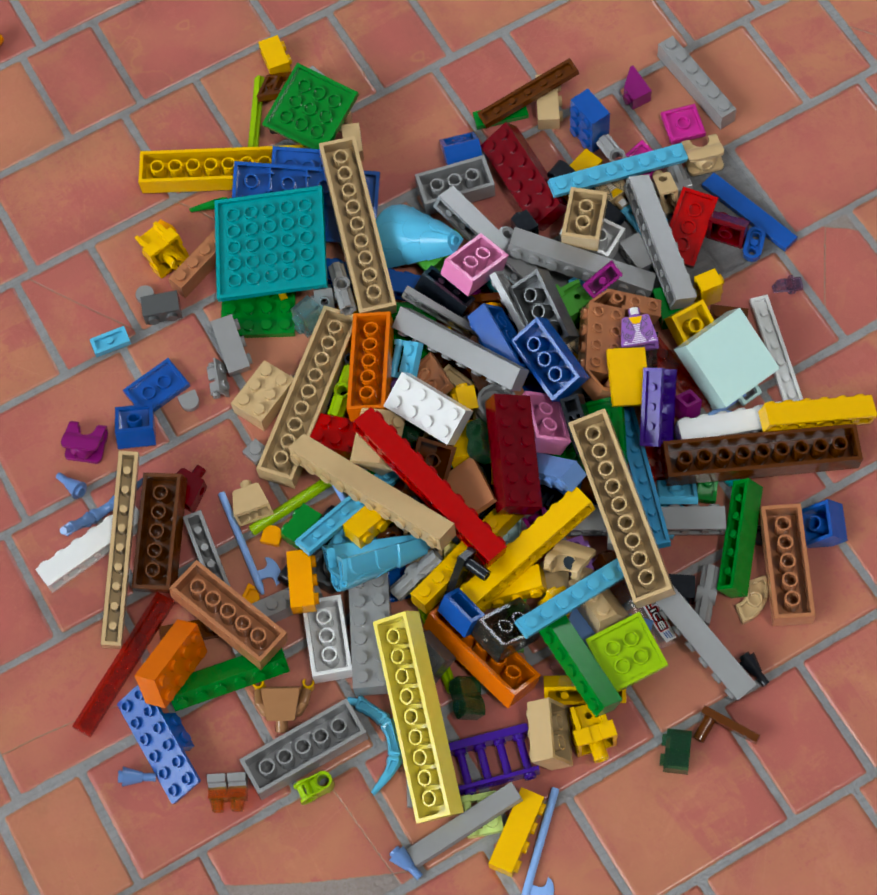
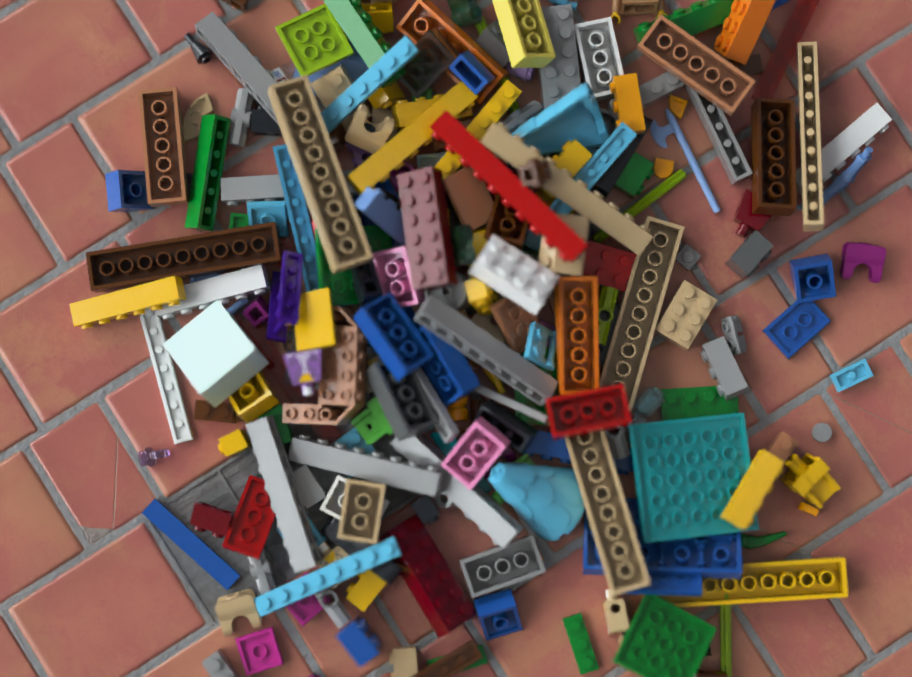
camera: 170 degrees right, 20 degrees up
medium blue cone [56,472,87,499] -> none
dark grey brick [140,290,182,325] -> none
light grey tile [177,389,200,412] -> none
tan torso [232,480,274,527] -> none
black piece [445,546,491,594] -> none
magenta brick [582,260,623,298] -> none
tan torso [652,170,678,215] -> none
blue plate [743,226,766,262] -> none
none -> reddish brown brick [518,157,552,187]
none -> red brick [545,384,632,441]
none -> green plate [562,612,599,675]
none -> yellow brick [720,449,784,530]
none -> dark grey brick [725,230,774,278]

